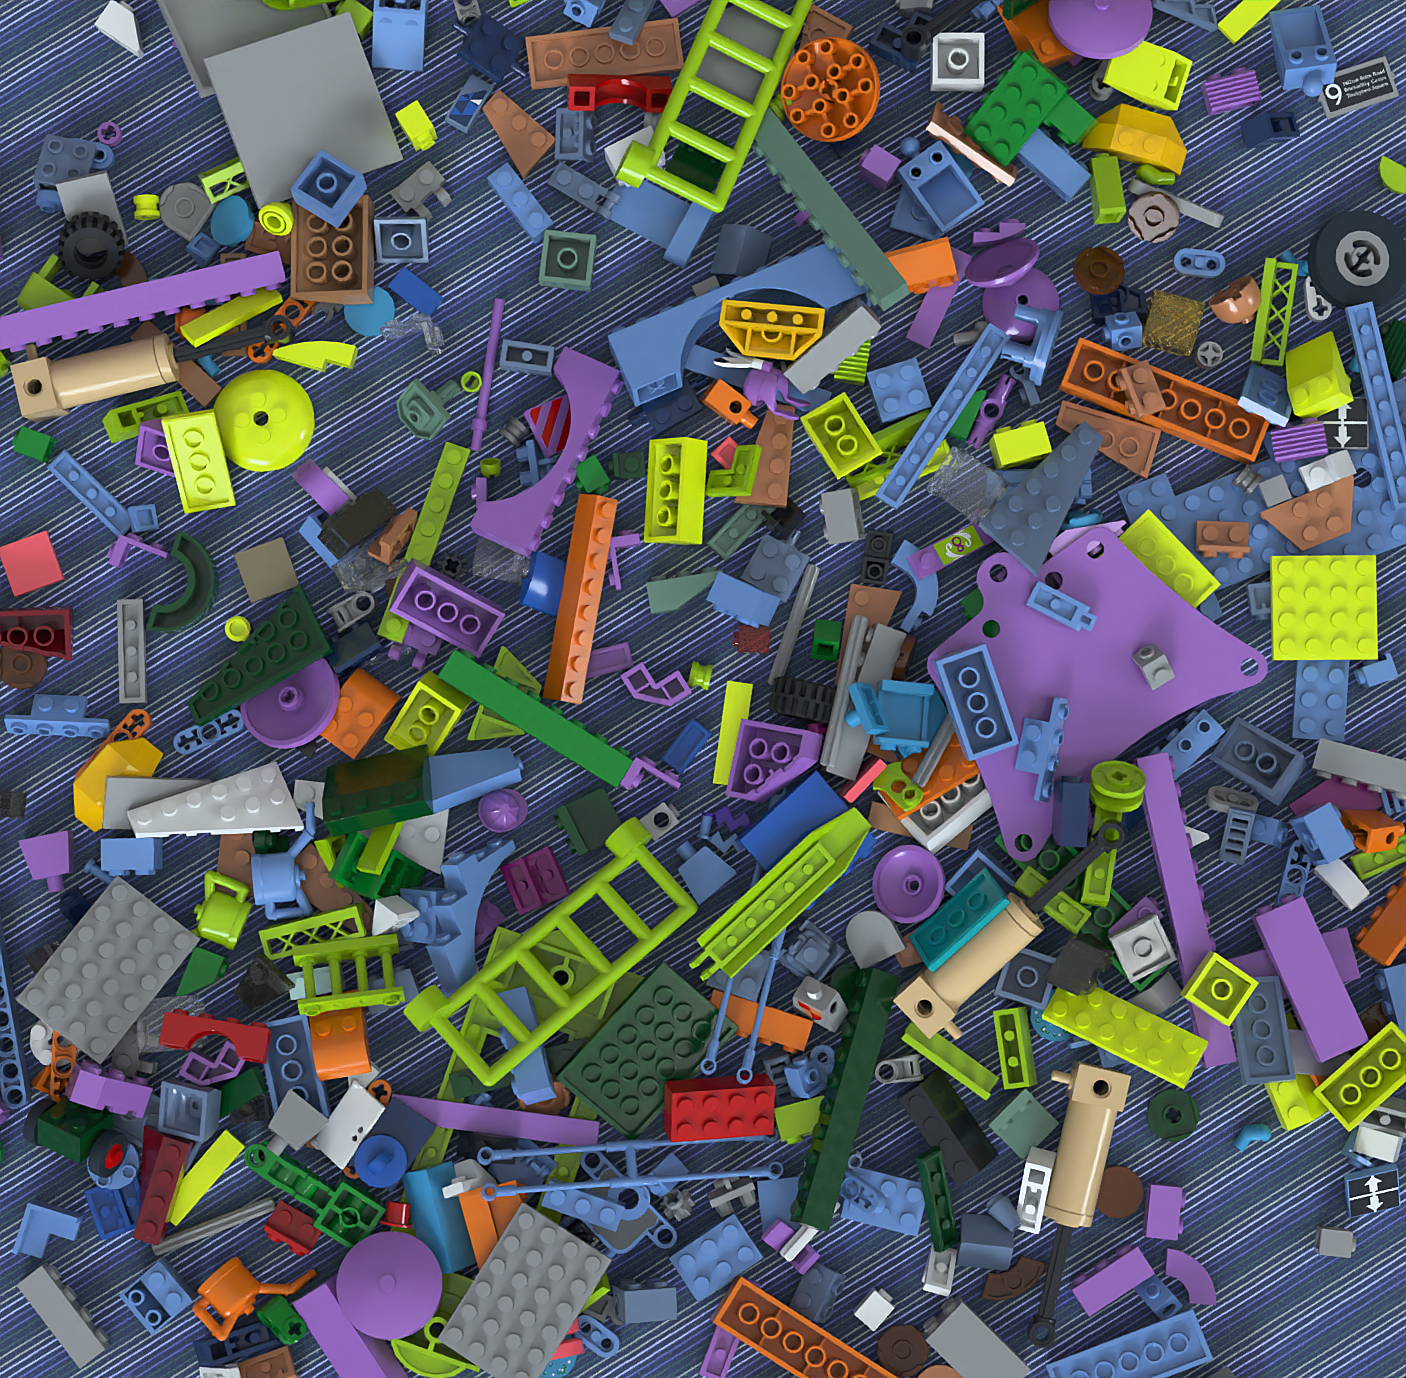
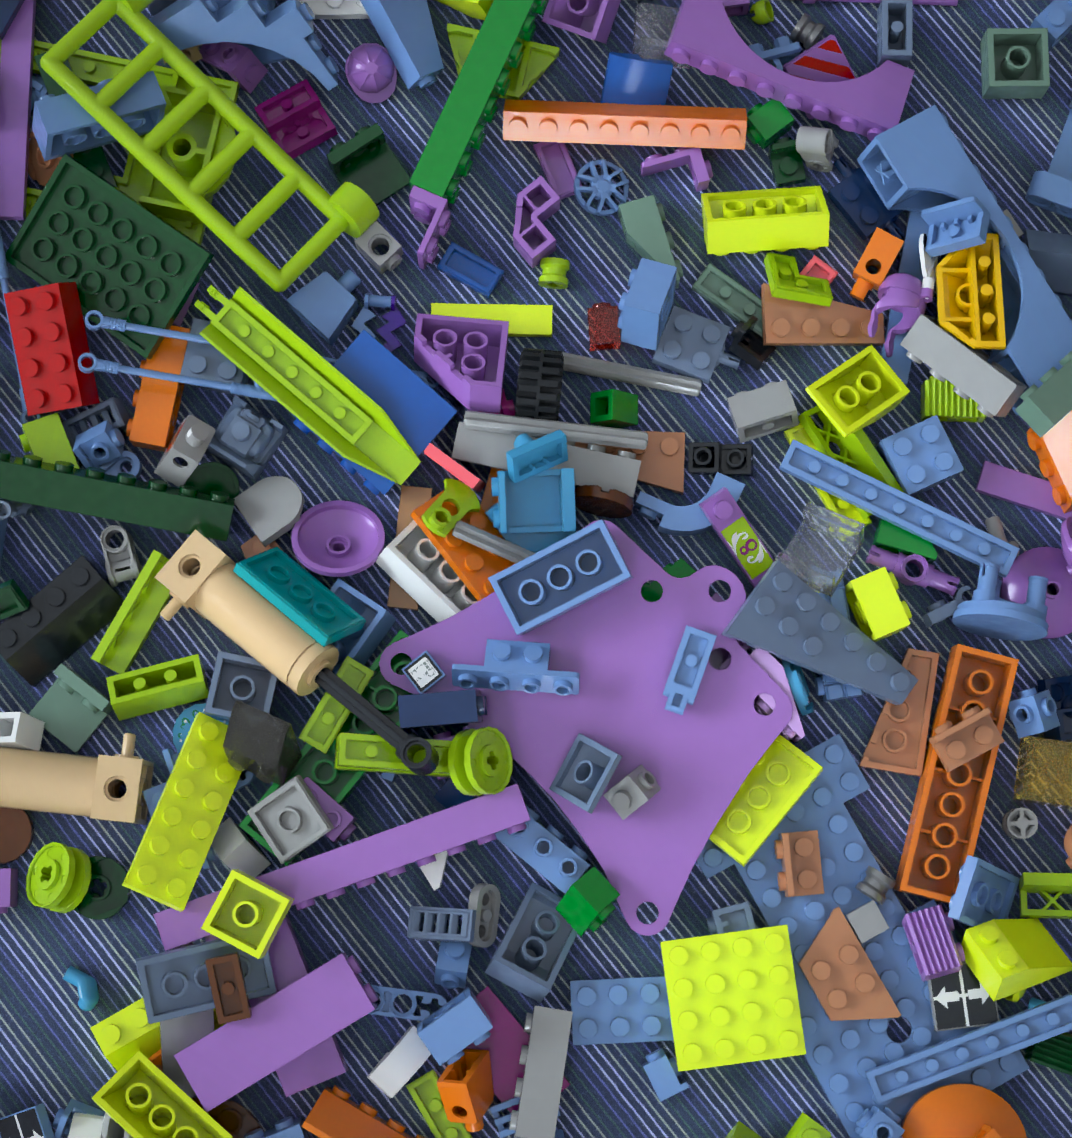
camera: 85 degrees right, 5 degrees down
white slope [1298,449,1357,493] -> none
none -> lime wheel [26,842,92,914]
none -> reddish brown plate [205,952,252,1025]
none -> tile [401,650,446,694]
none -> sand blue slope [549,733,623,814]
none -> green brick [555,866,620,936]
none -> medium blue wheel [573,159,629,216]
none -> light grey piece [796,126,839,172]
none -> medium blue bracket [921,196,990,257]

